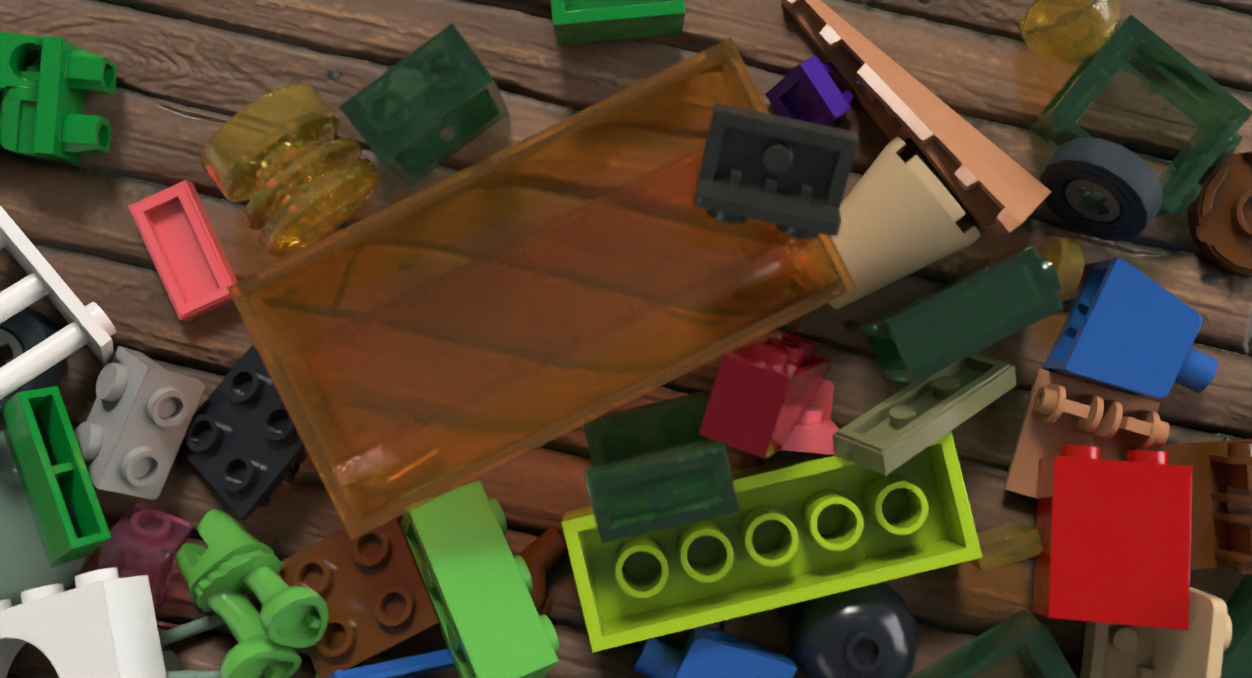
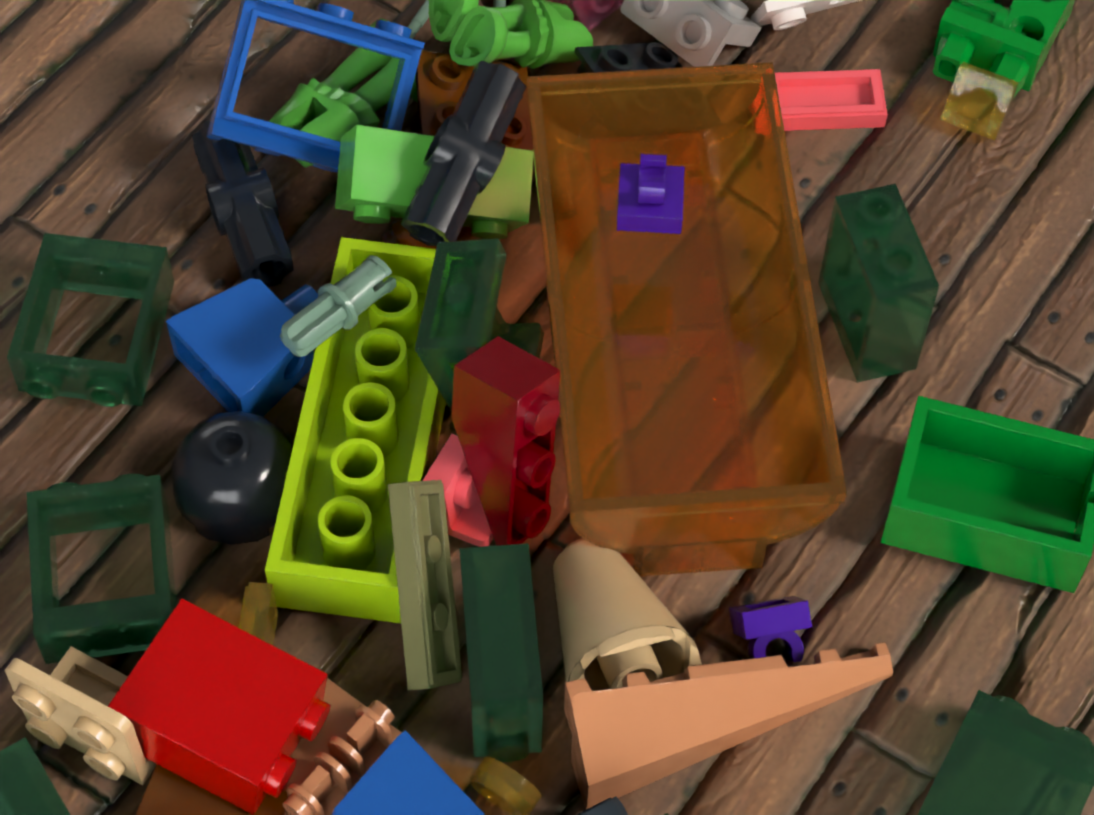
camera: 115 degrees right, 30 degrees down
clear yellow wheel [201,83,382,256] -> none
pearl dark grey bracket [693,102,859,239] -> none
none -> sand green axle [280,255,396,357]
none -> black piece [401,60,527,250]
none -> dark purple tile [616,154,685,234]
none -> clear yellow tile [940,62,1019,140]

